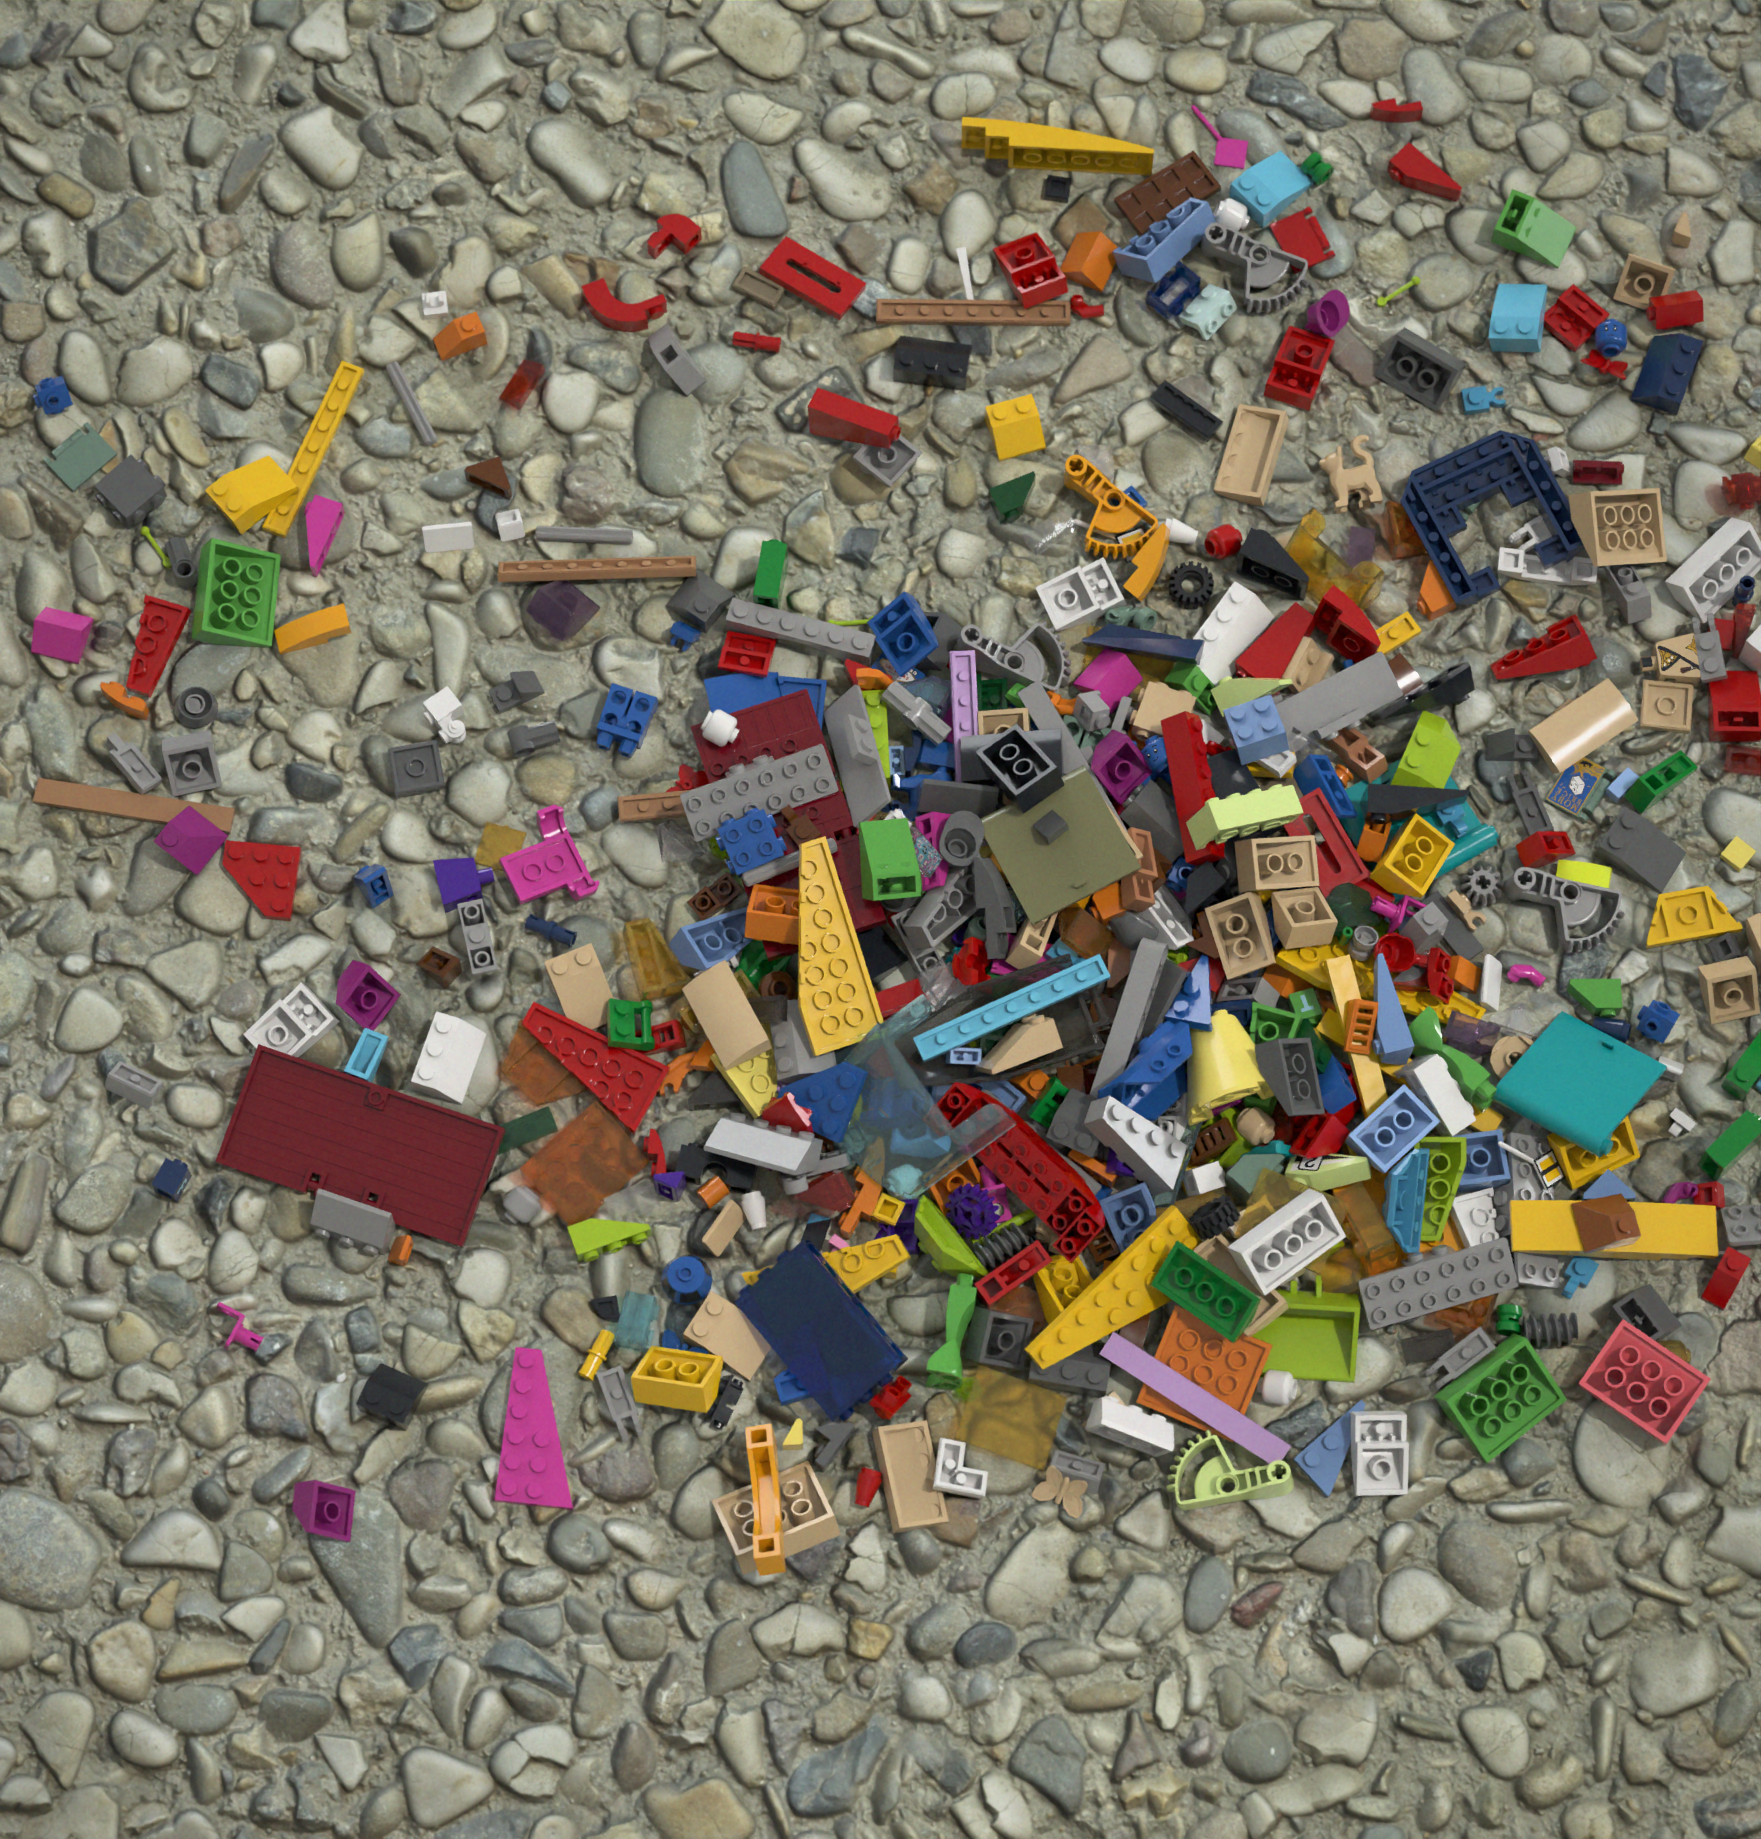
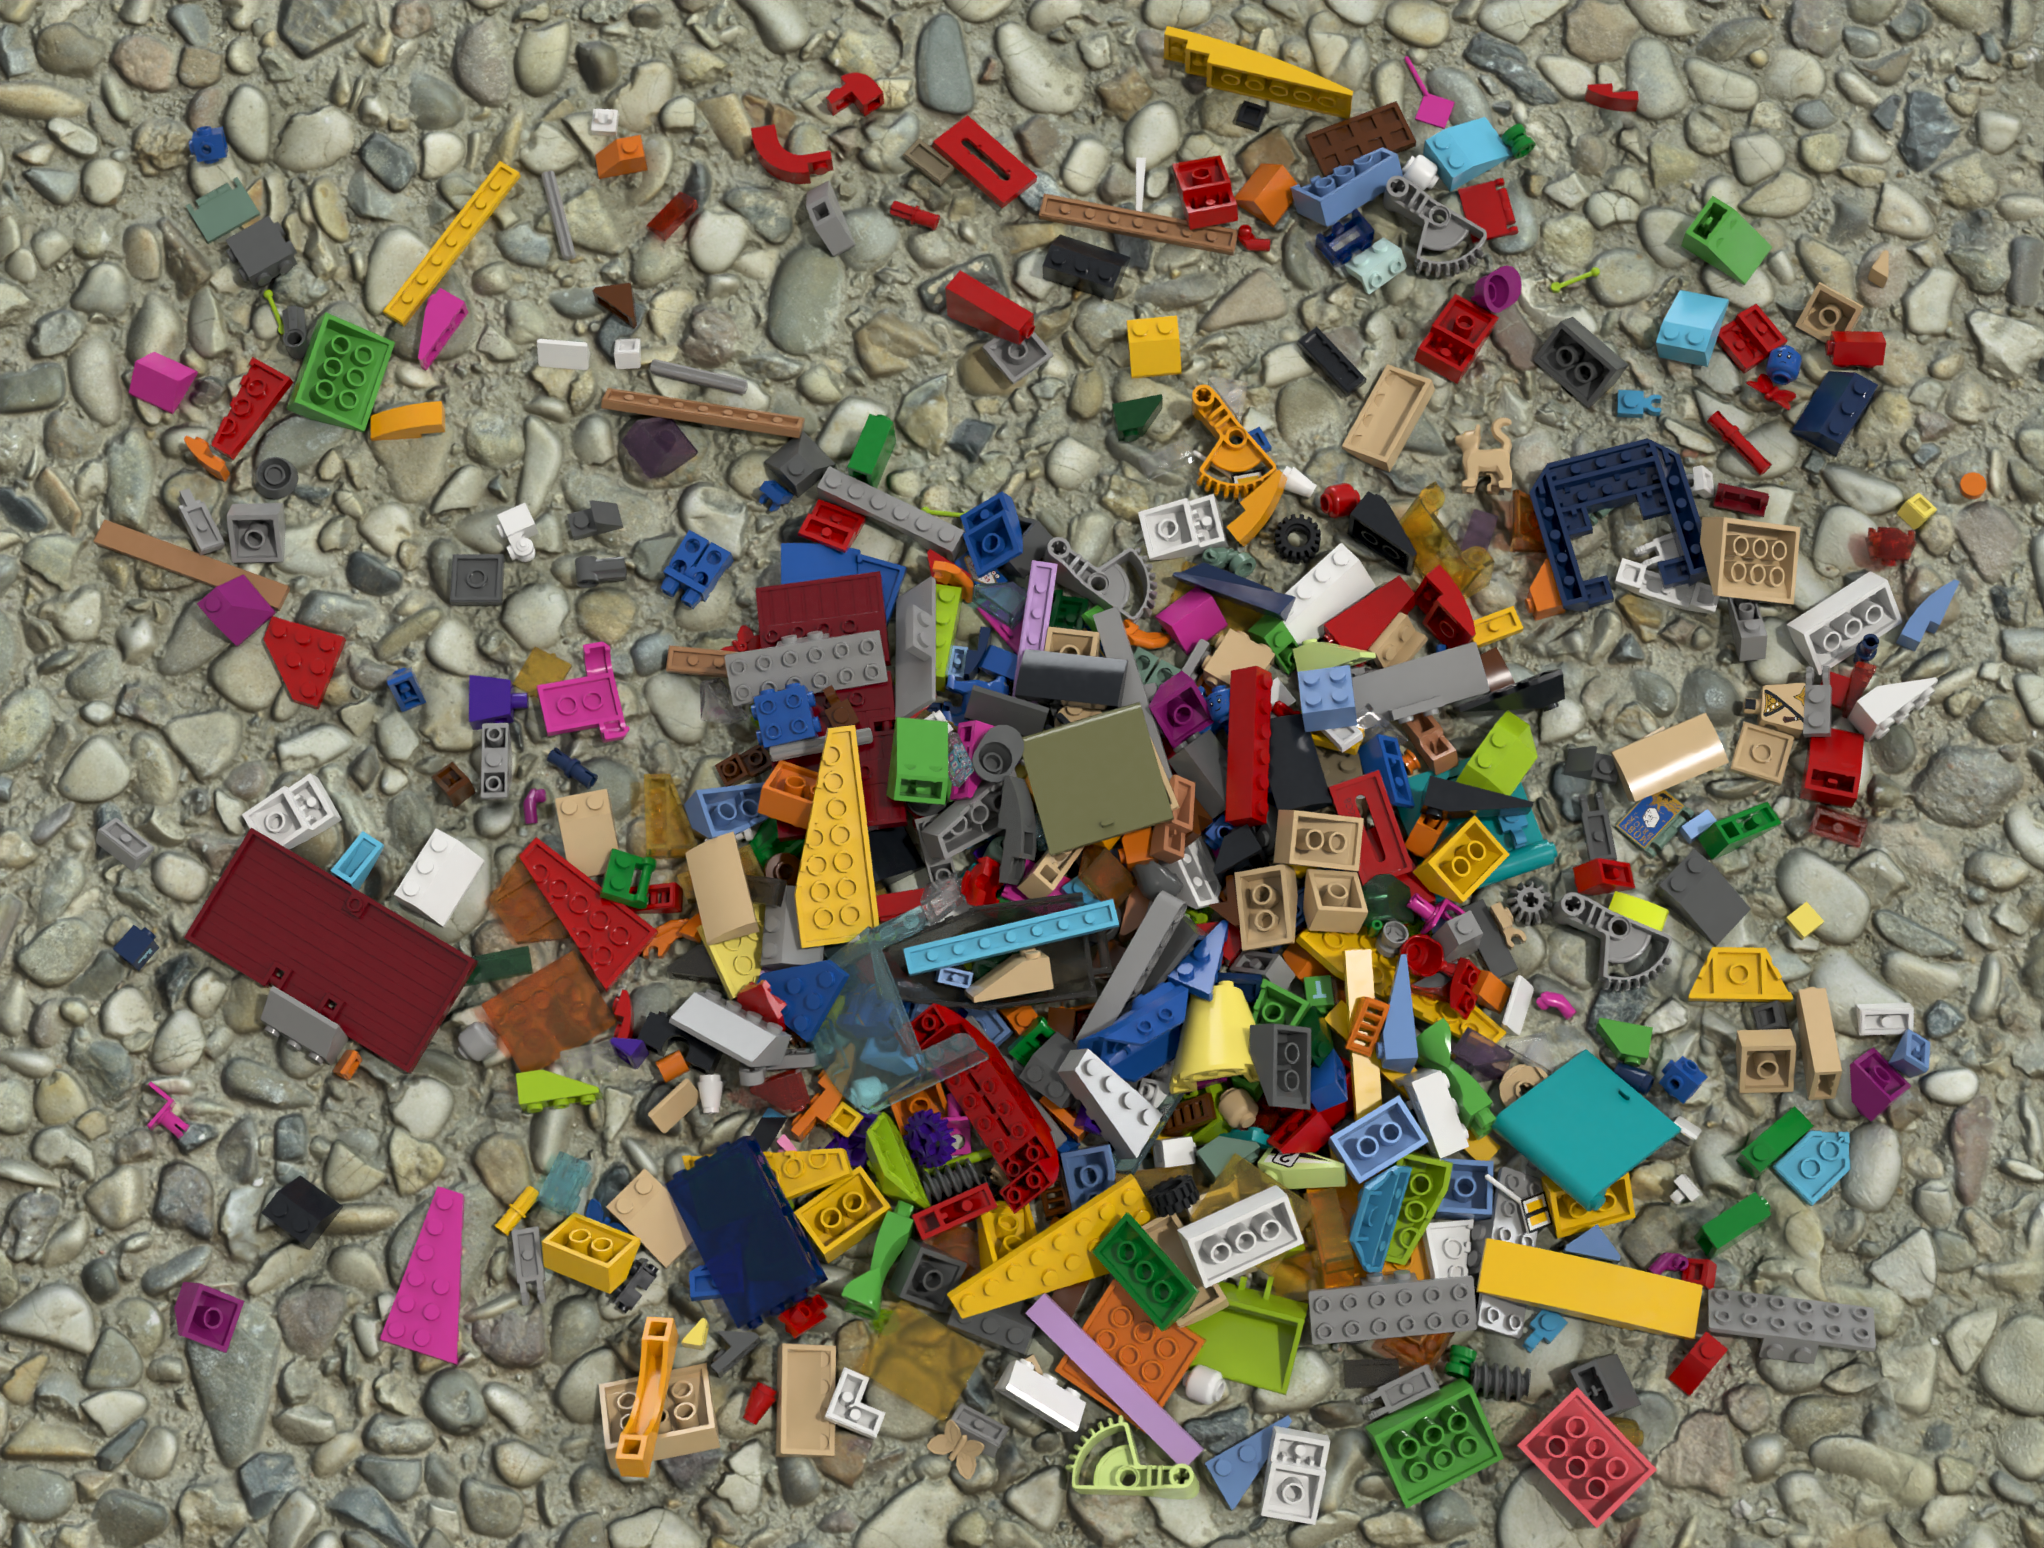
camera: 15 degrees right, 0 degrees up
yellow slope [205,455,299,535] -> none
magenta slope [336,960,401,1031] -> none
black tile [591,1295,621,1323] -> none
blue cone [661,1255,713,1305] -> none
white head [700,709,739,747] -> none
light grey piece [881,680,952,746] -> none
black brick [976,723,1065,814] -> none
dark grey slope [1033,810,1069,845] -> none
light grey brick [1073,690,1110,732] -> none
yellowish green wedge [1186,784,1304,850] -> none
red slope [1387,142,1462,202] -> none
red wedge [1490,614,1597,680] -> none
dark orange slope [1571,1194,1641,1254] -> none
none -> magenta arm [523,788,546,824]
none -> yellow slope [794,1165,893,1264]
none -> red pin [1707,410,1772,476]

